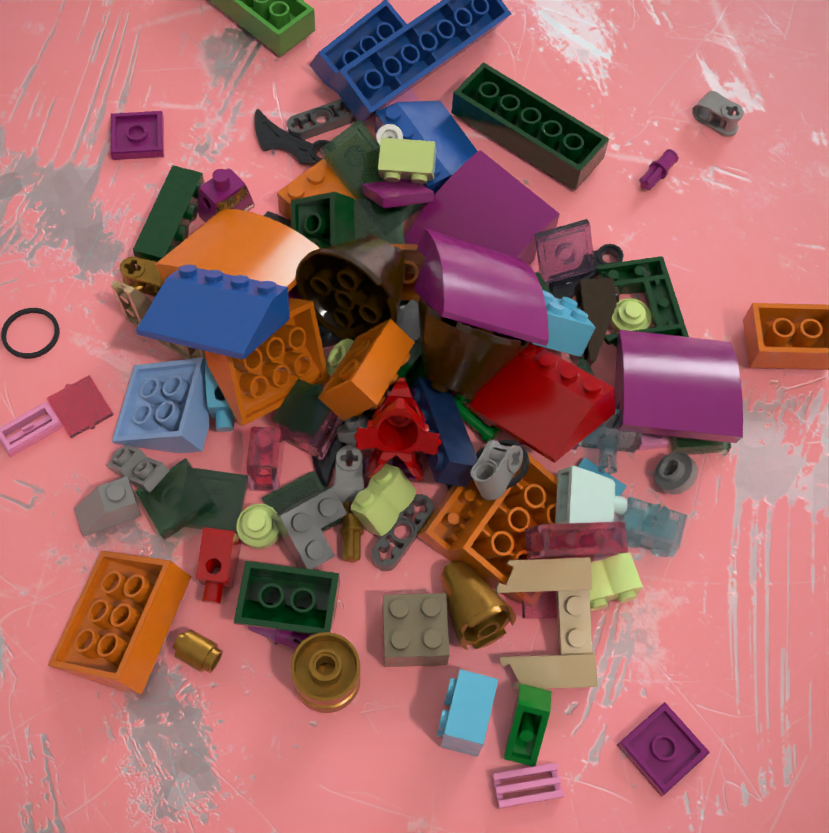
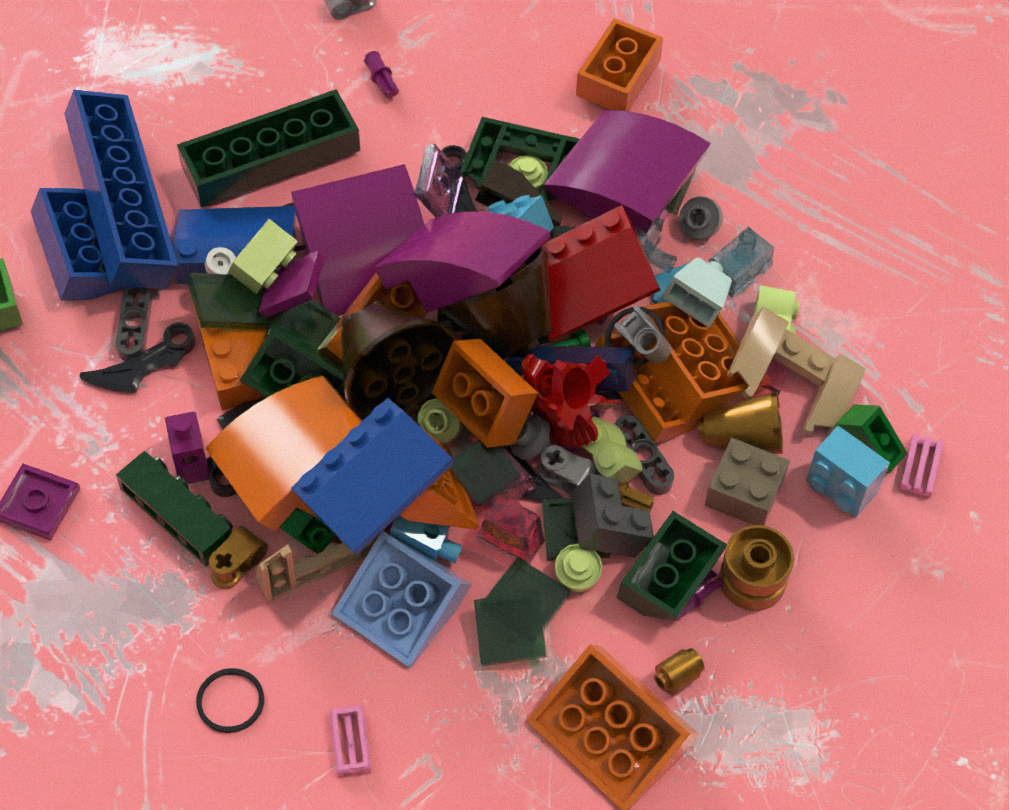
camera: 60 degrees left, 5 degrees down
clear pink piece [47,375,114,438] -> none
light grey slope [74,476,142,537] -> none
light grey slope [106,444,170,493] -> none
red torso [196,527,242,604] -> none
clear pink brick [525,522,628,560] -> none
magenta tile [617,702,710,796] -> none

